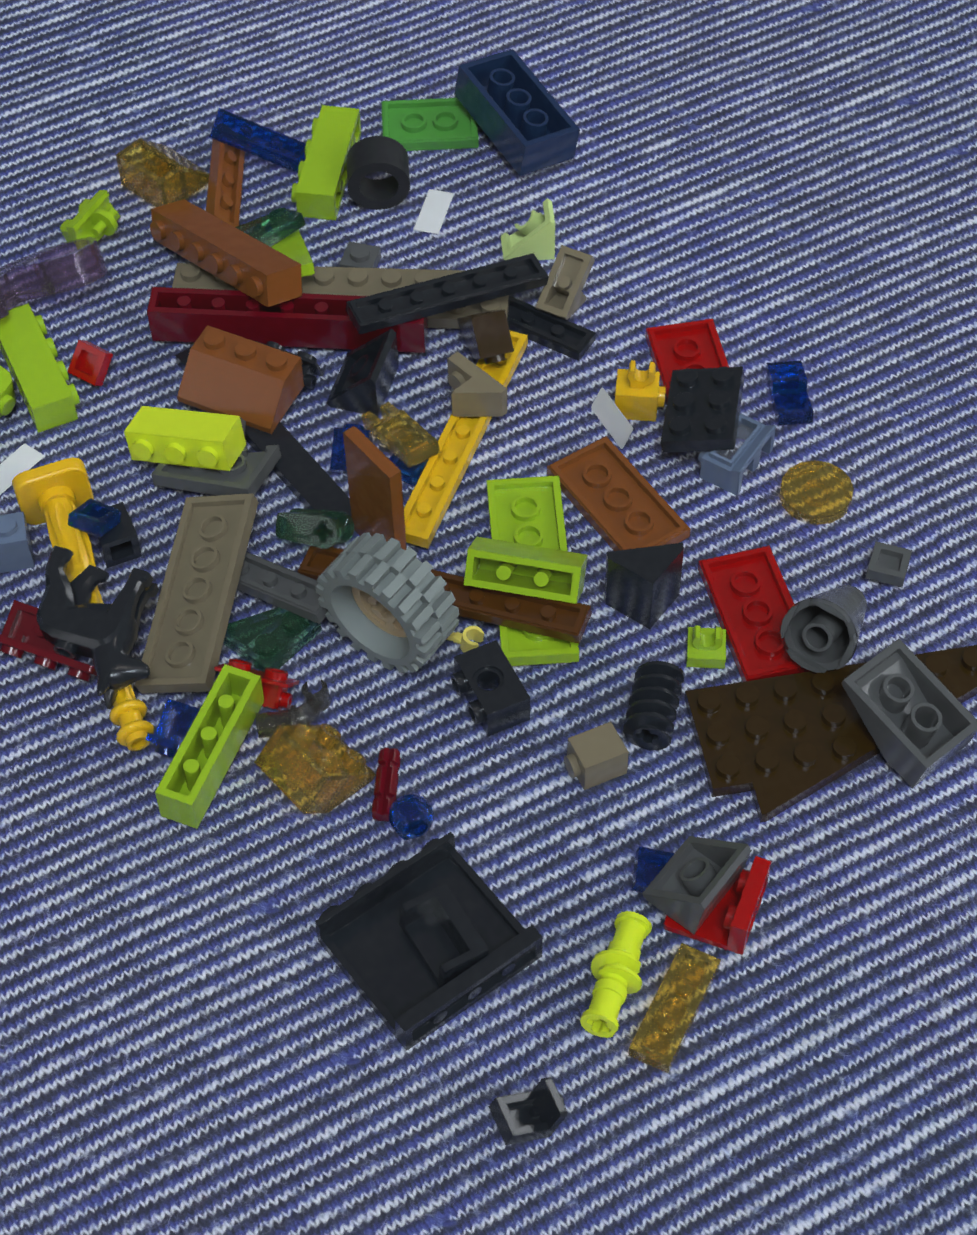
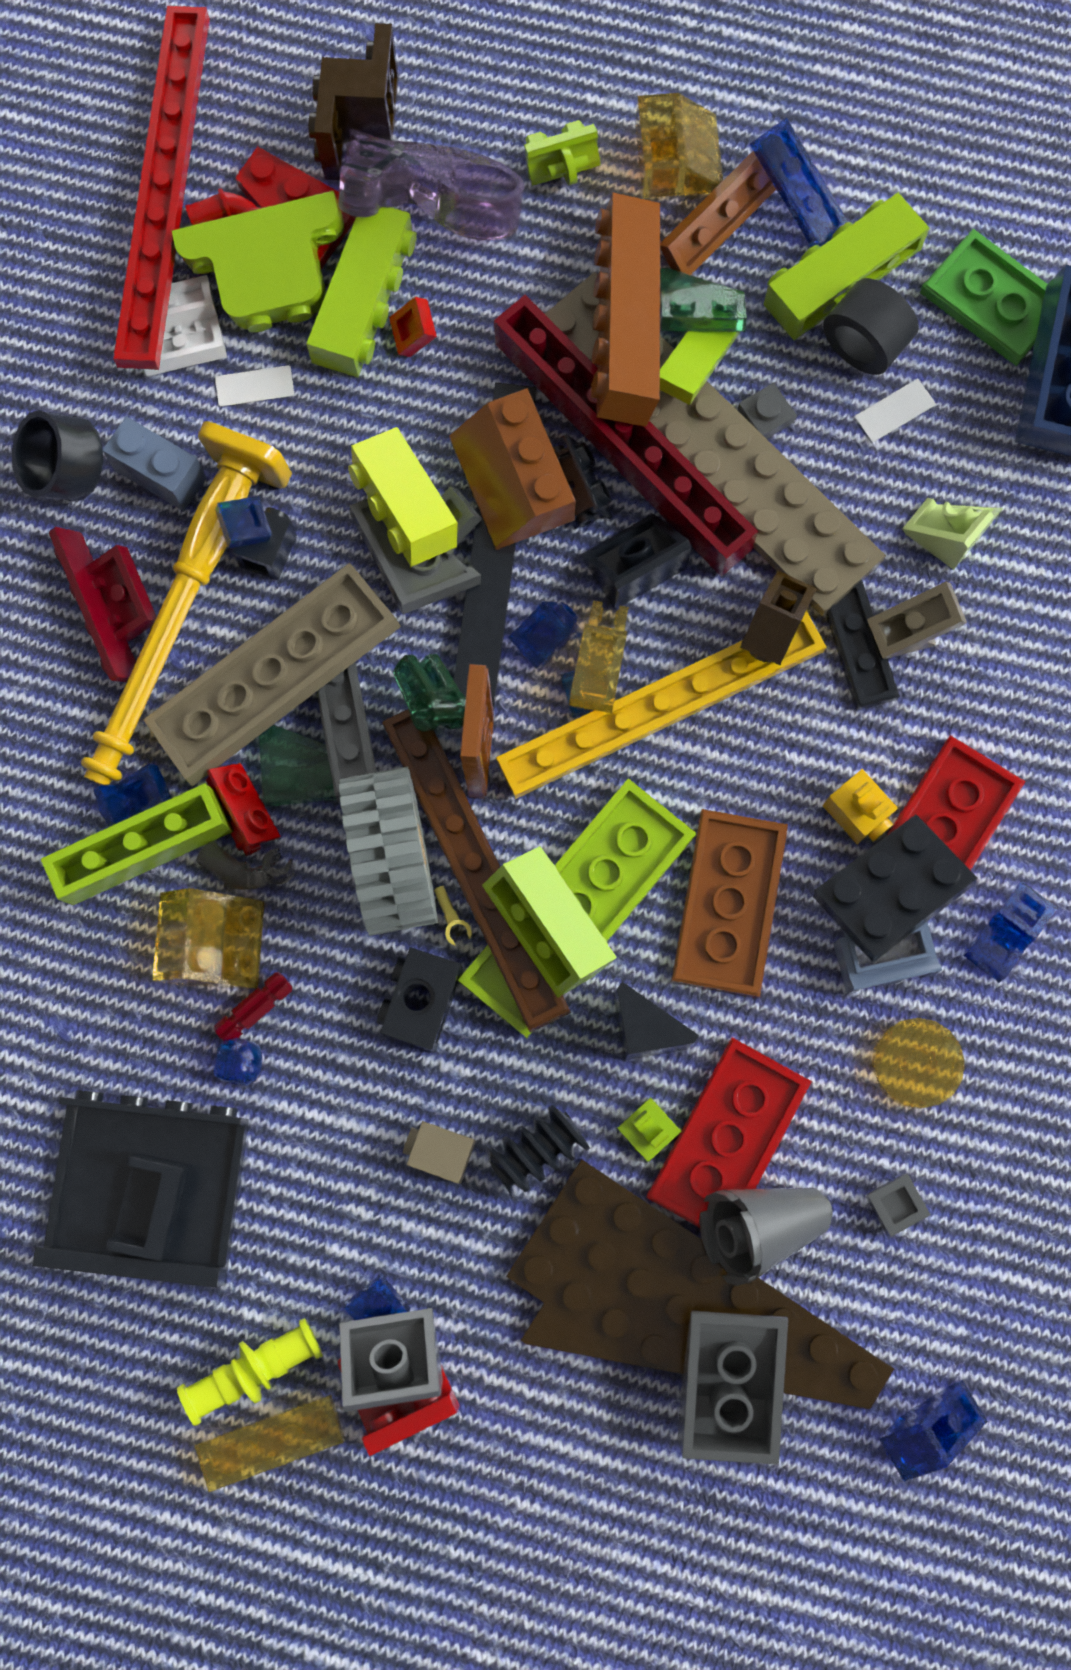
camera: 45 degrees right, 25 degrees up
black animal [36,546,159,709] -> none
black tile [345,253,549,335] -> none
dark tan slope [447,351,507,417] -> none
black bracket [489,1077,567,1145] -> none
white sticker [591,387,633,449] -> none

